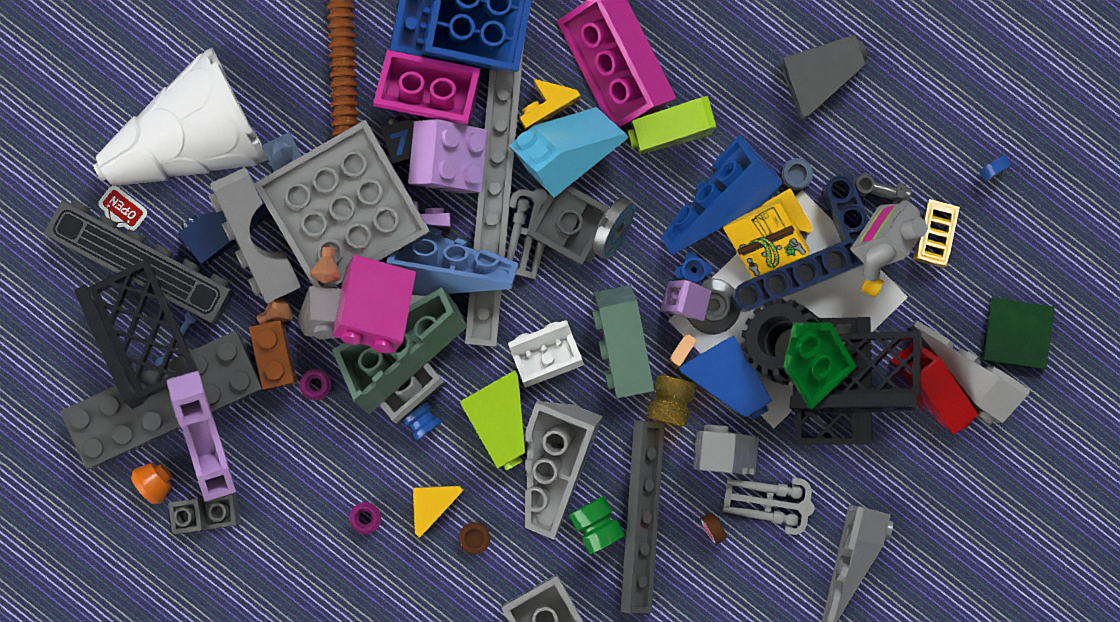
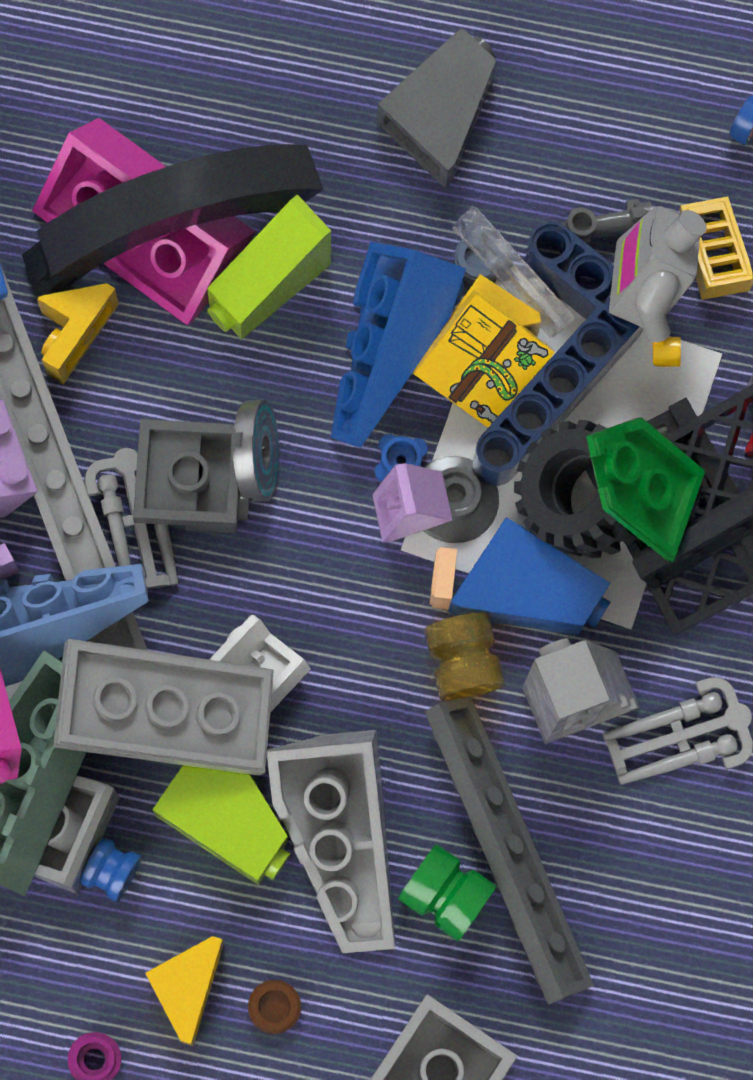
camera: 25 degrees left, 10 degrees down
medium azure slope [509,107,628,197] -> none
sand green wedge [593,285,654,398] -> none
reddish brown tile [700,513,727,546] -> none
none -> black arch [22,144,324,299]
none -> light grey tile [53,639,274,776]
none -> clear tile [452,206,574,339]

